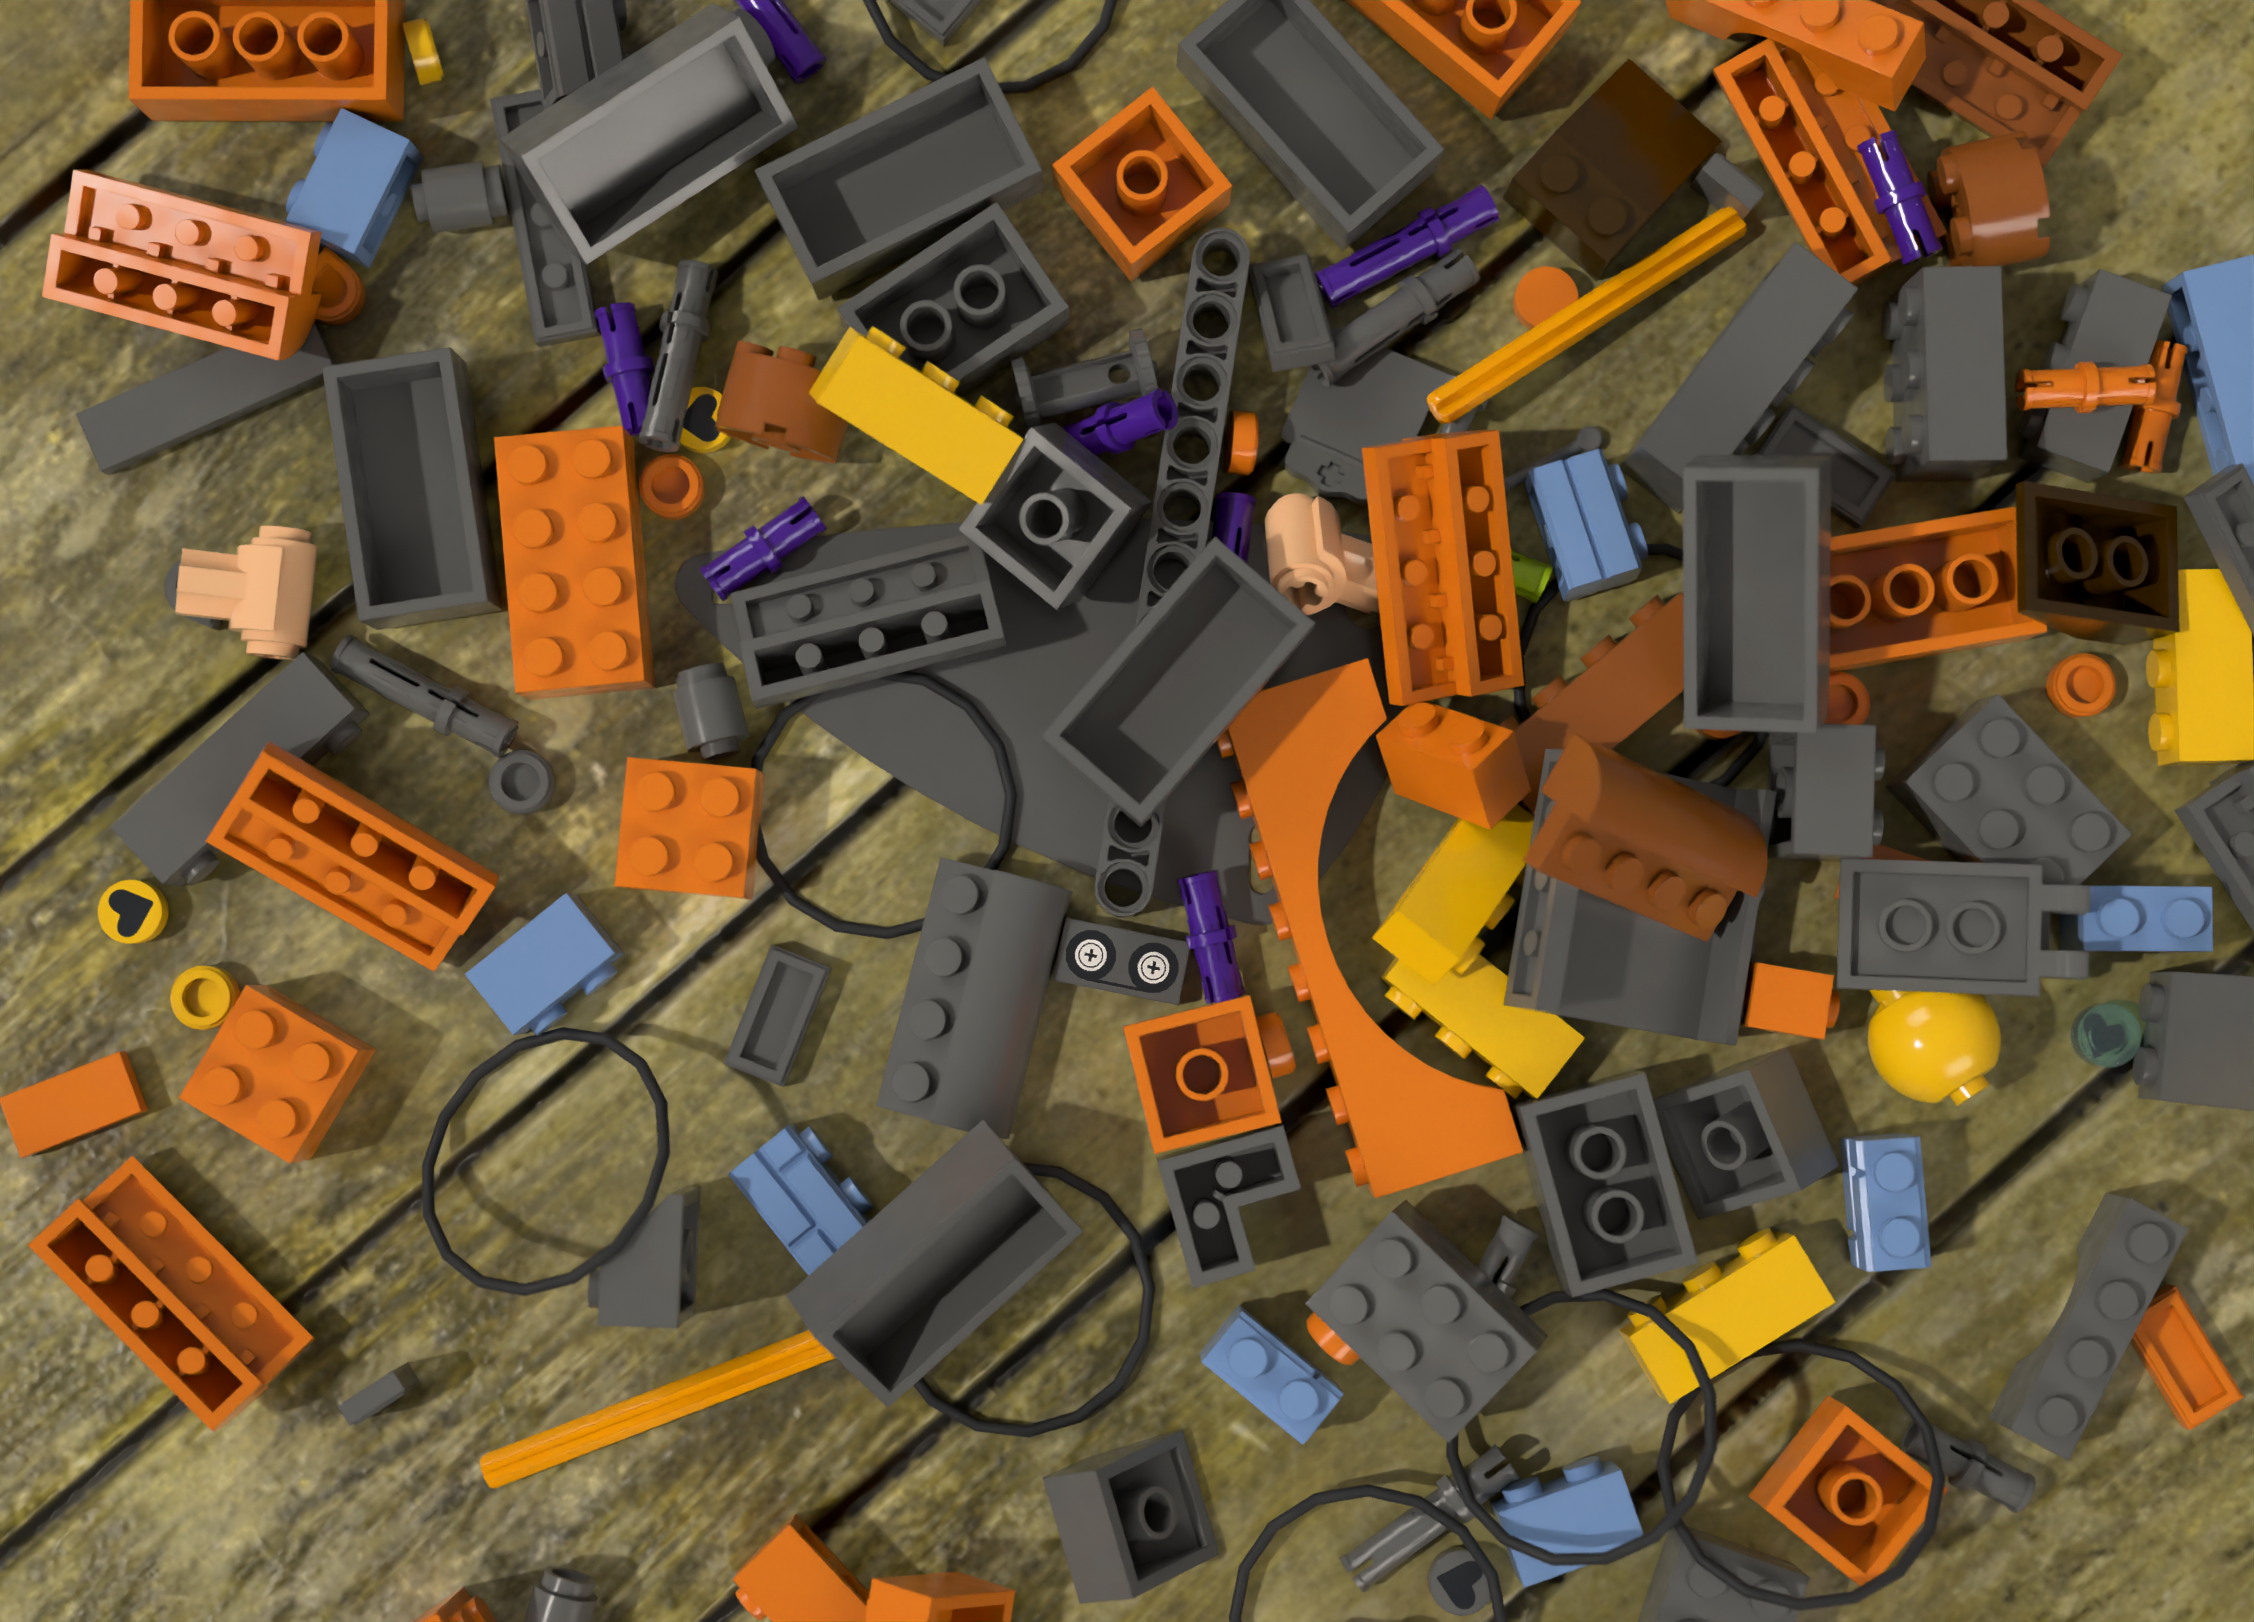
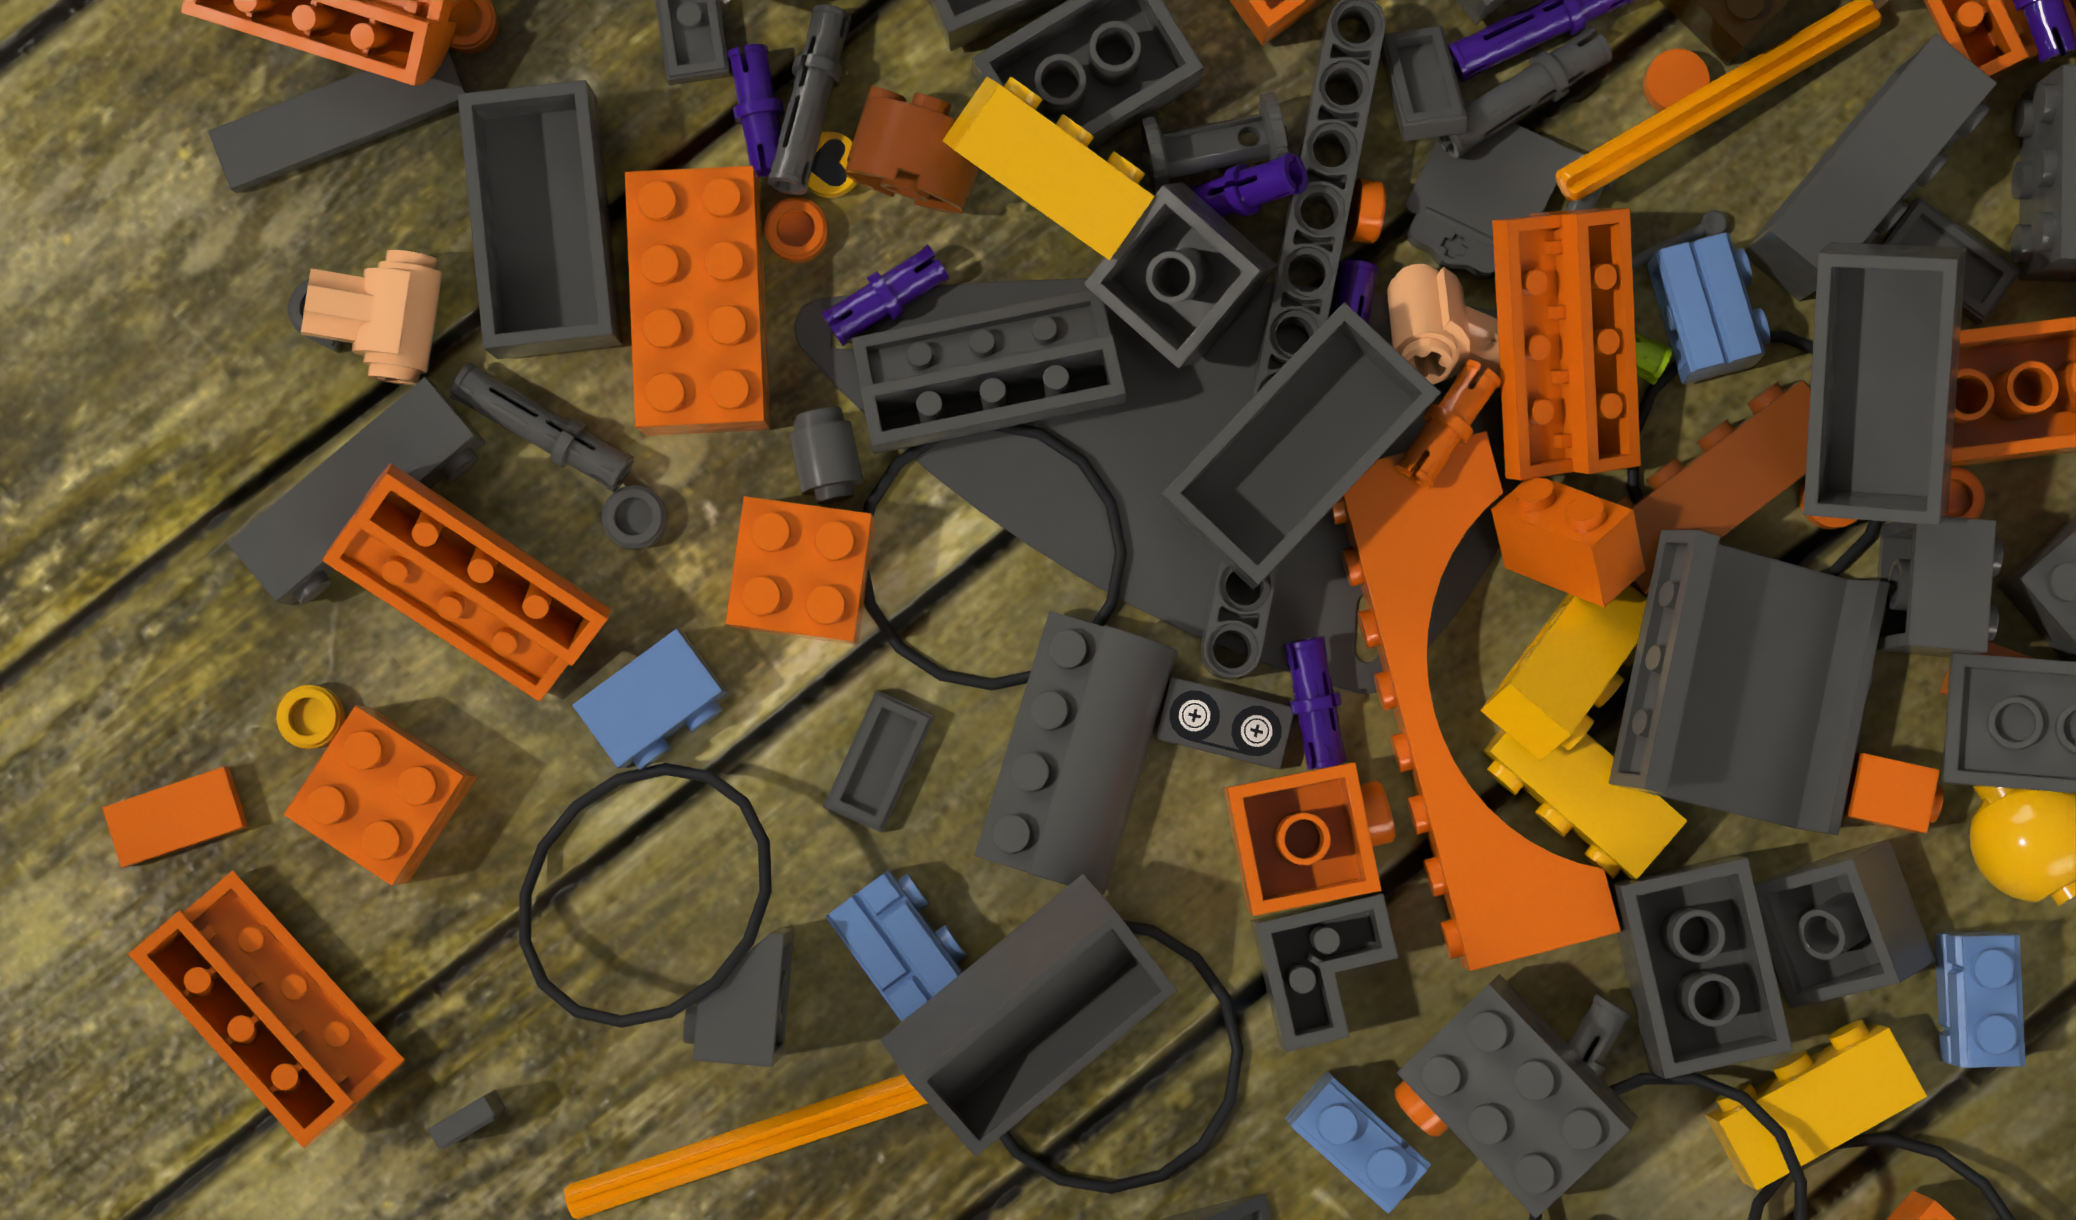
camera: 10 degrees right, 0 degrees up
yellow tile [98,880,169,944] -> none
dark orange brick [1523,733,1768,942] -> none
none -> orange pin [1395,359,1502,489]

